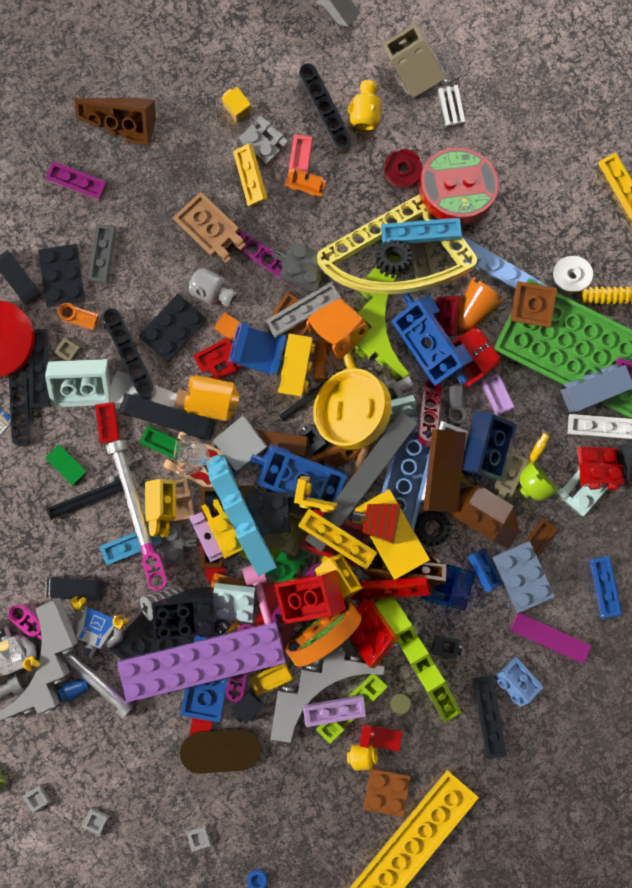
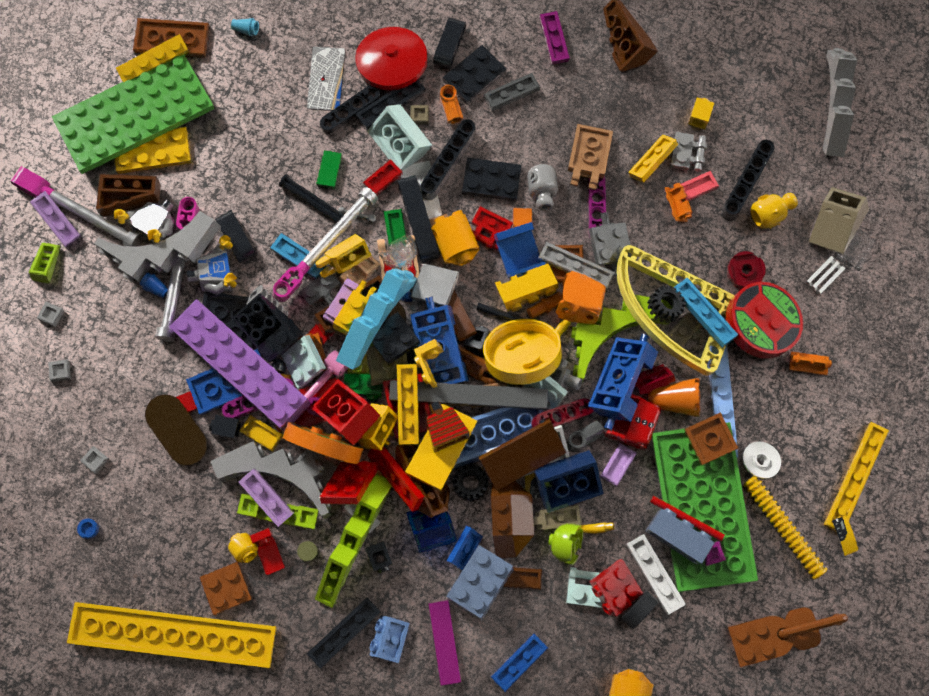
camera: 55 degrees right, 10 degrees down
none -> red bar [650,496,725,541]
none -> orange hinge [789,351,832,375]

